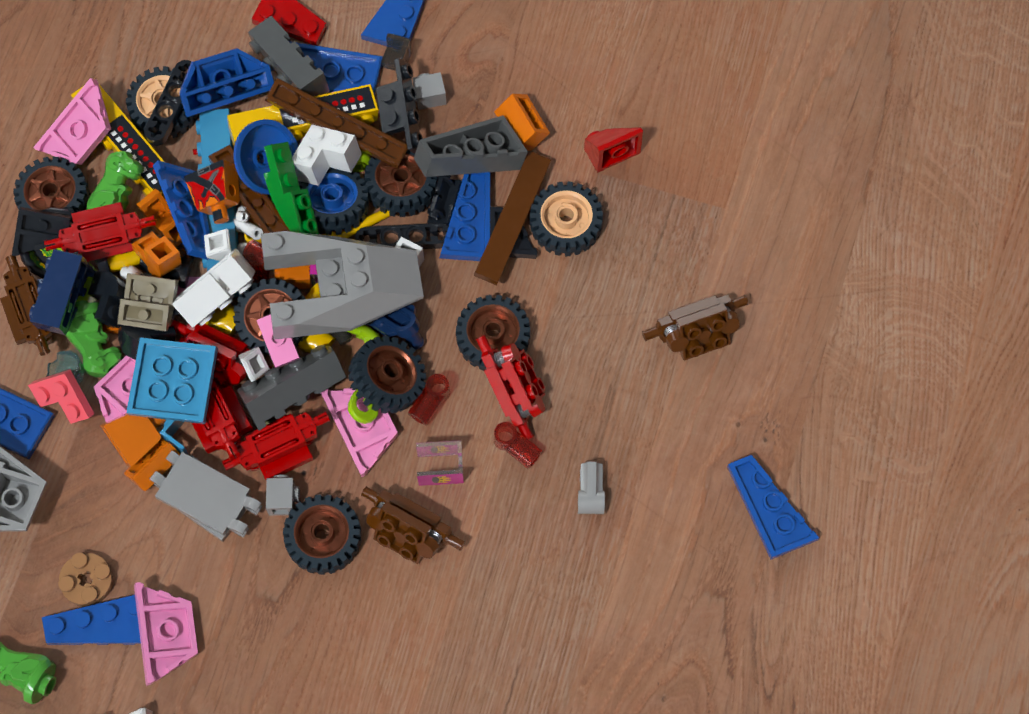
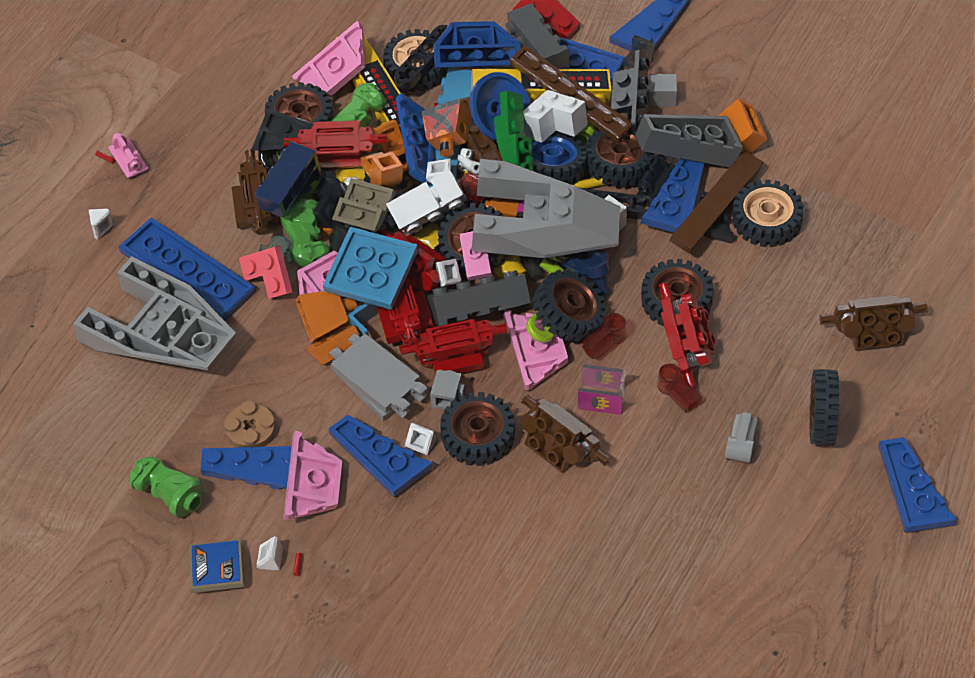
camera: 15 degrees right, 15 degrees down
red slope [584,127,643,173] -> none
none -> blue wing [329,415,433,497]
none -> white slope [405,423,437,455]
none -> black wheel [809,369,839,445]

